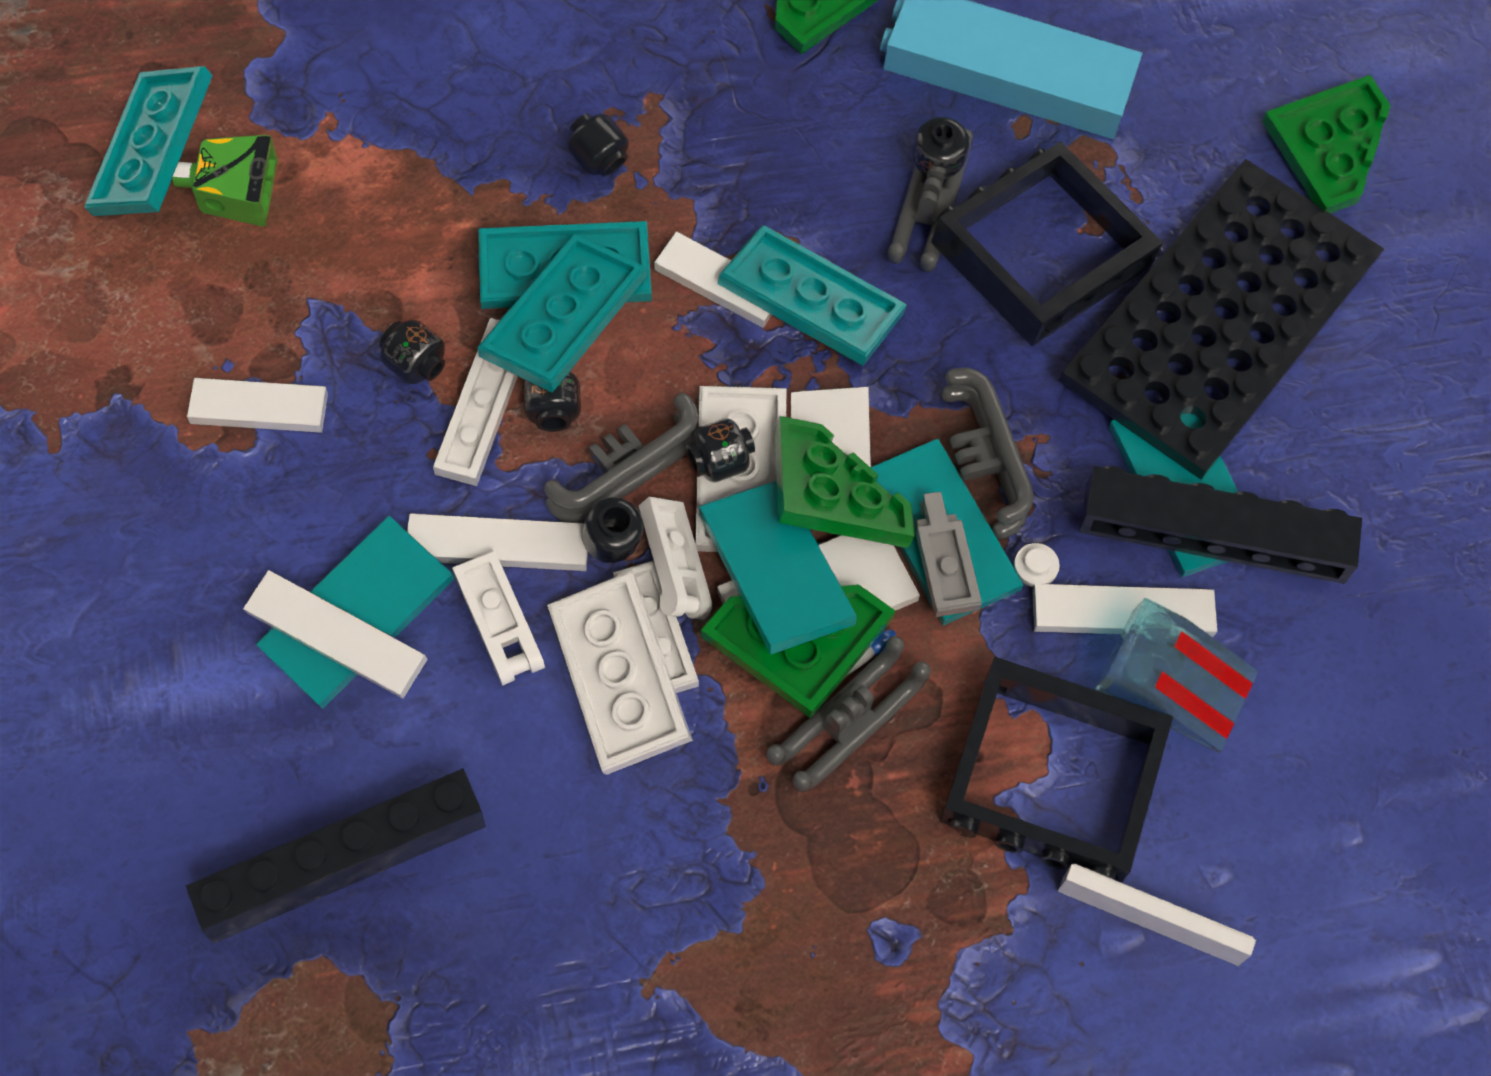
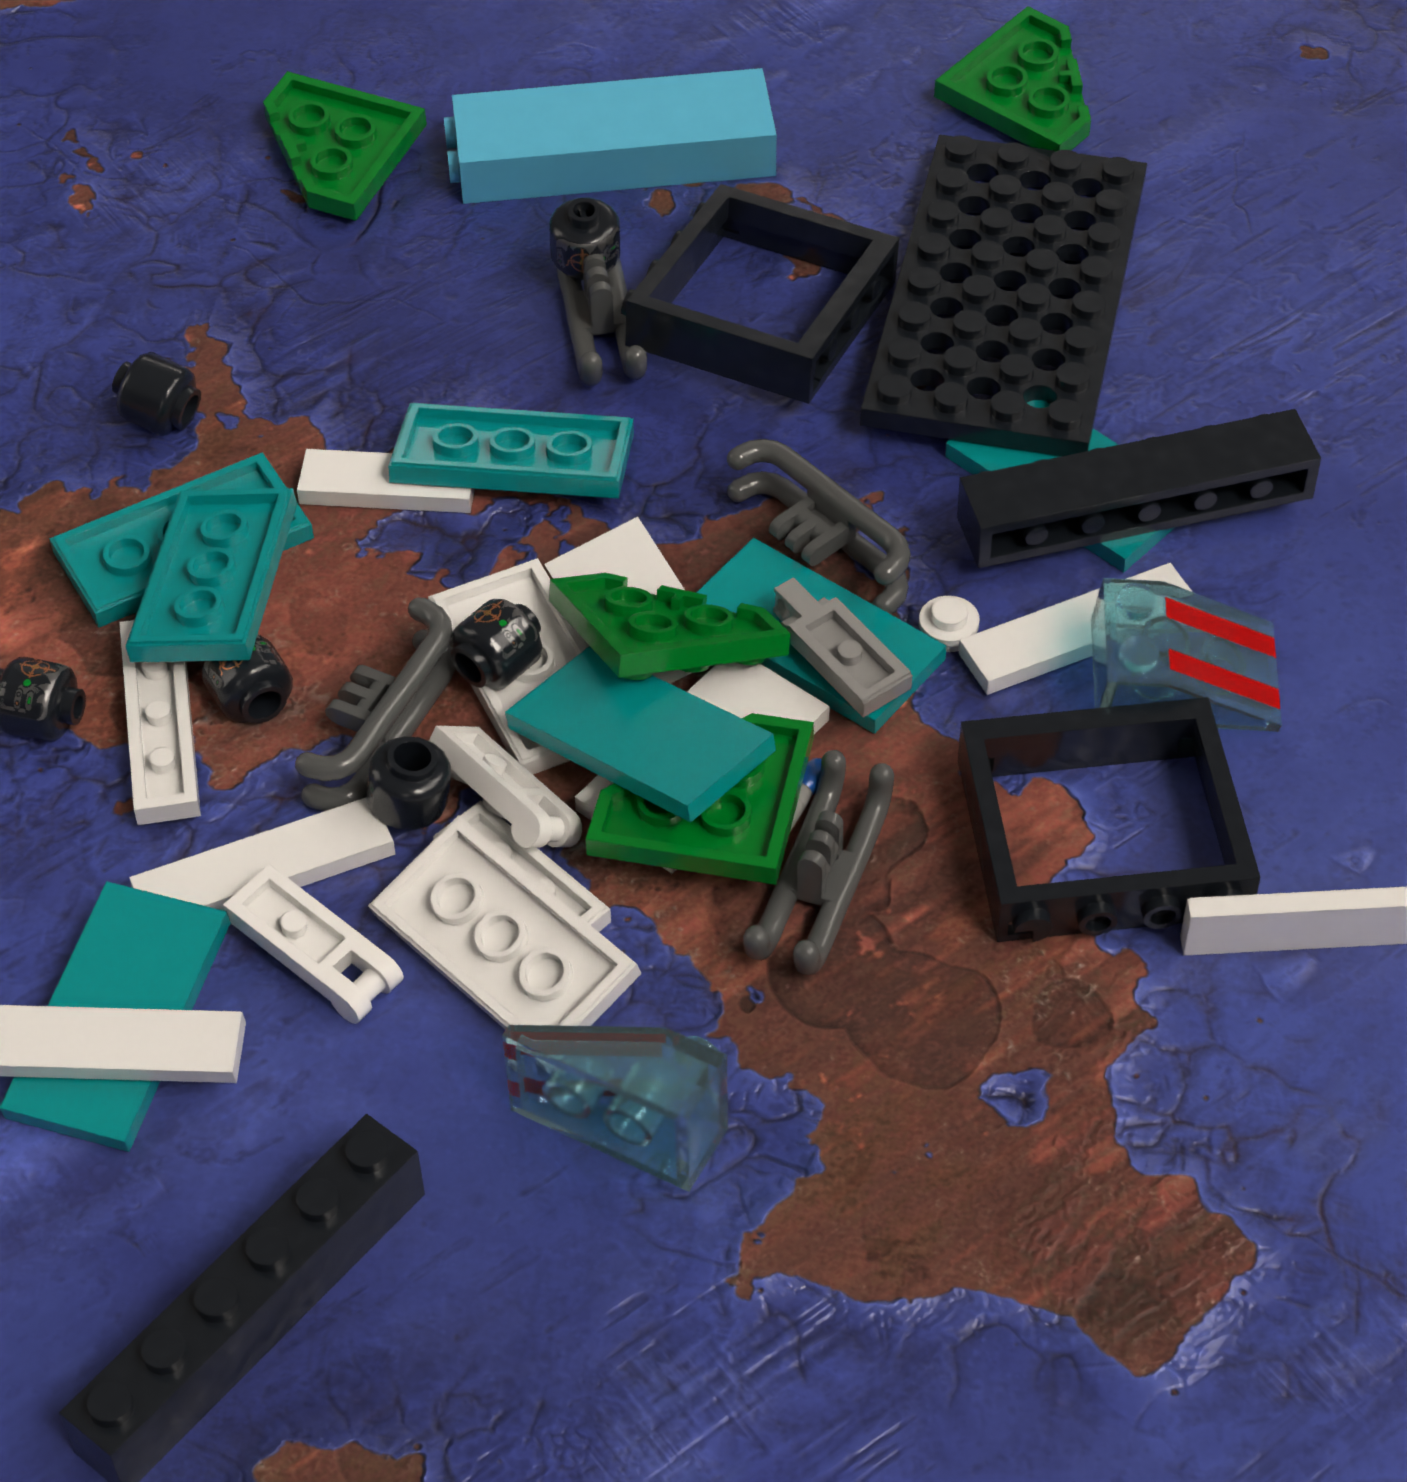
camera: 20 degrees left, 15 degrees down
none -> clear light blue slope [502,1025,728,1192]

